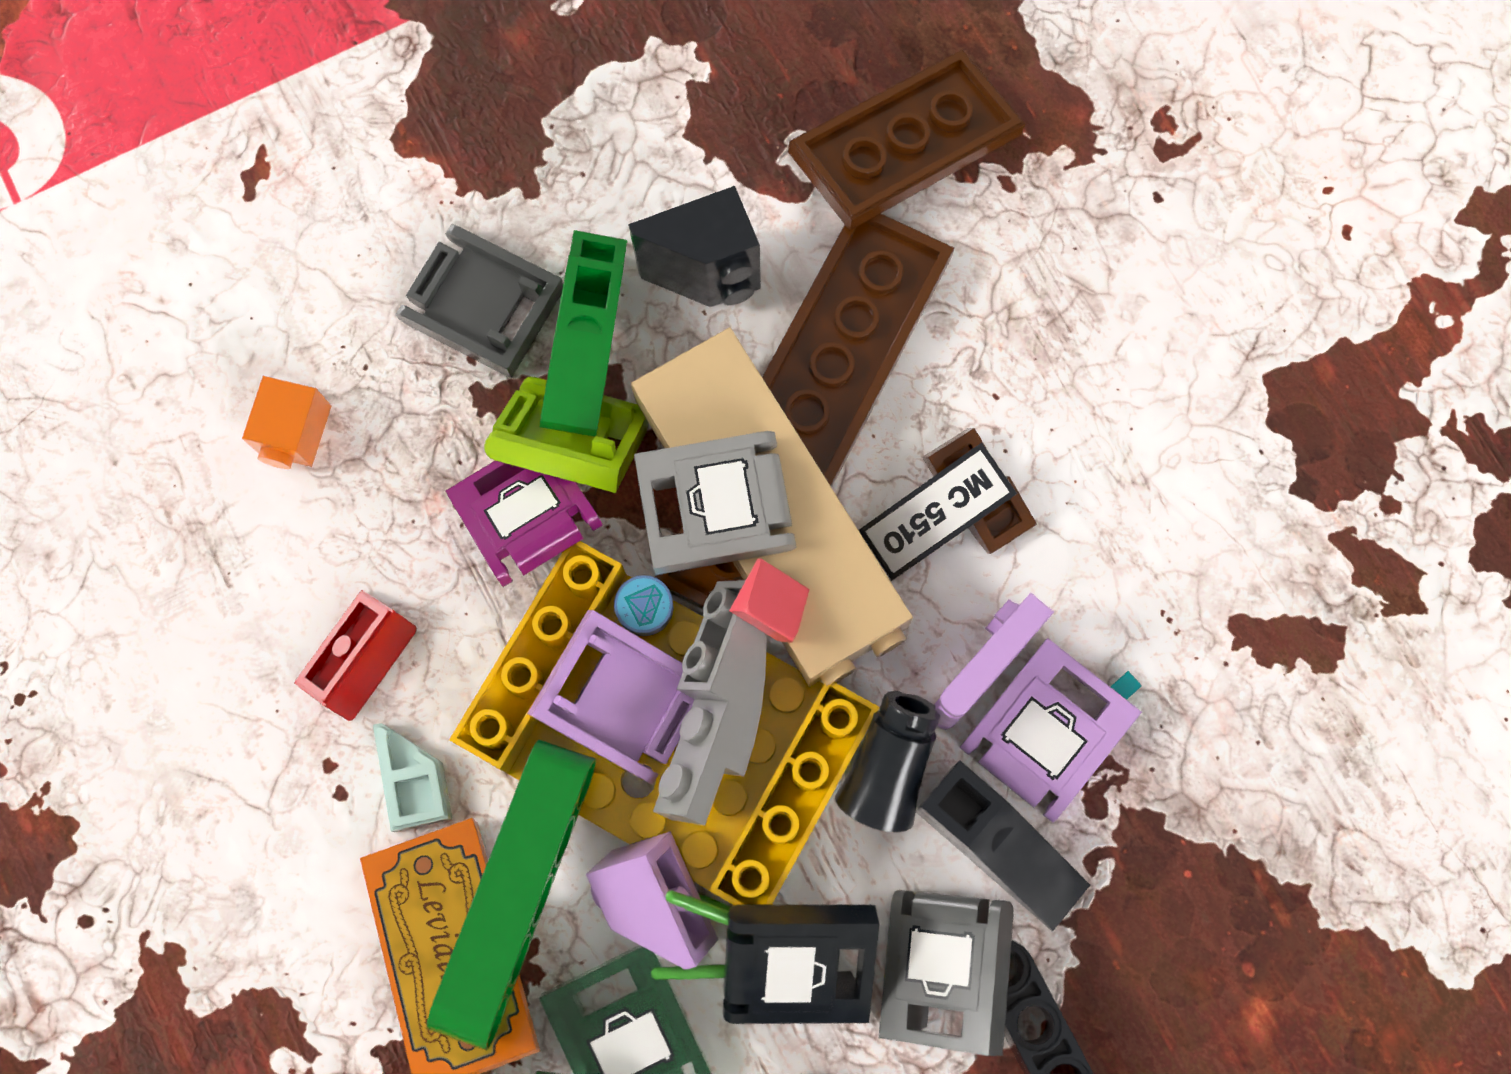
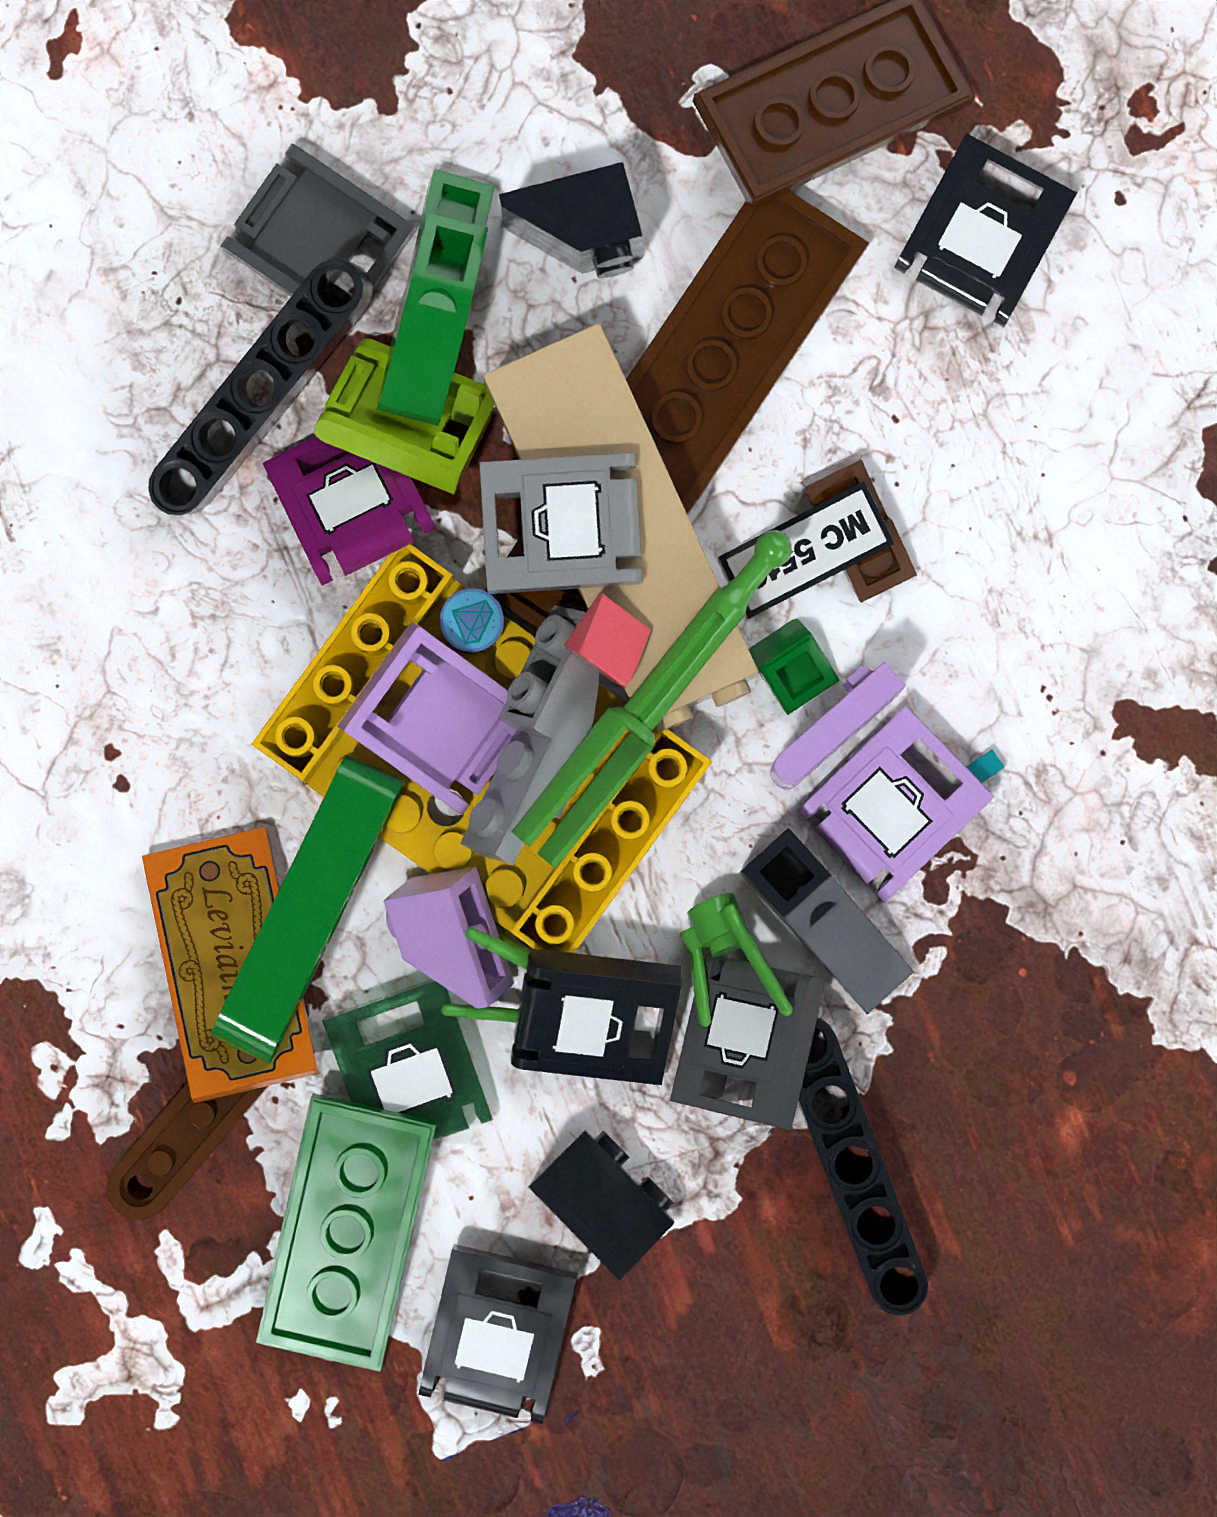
camera: 10 degrees right, 10 degrees up
orange brick [242,376,332,469] -> none
red slope [294,590,417,721] -> none
light aqua tile [373,723,452,832] -> none
black plant [835,691,941,832] -> none
none -> black beam [148,259,373,516]
none -> bright green piece [511,530,792,868]
none -> bright green plant [680,893,793,1027]
none -> green slope [748,618,840,715]
none -> black container [894,133,1077,328]

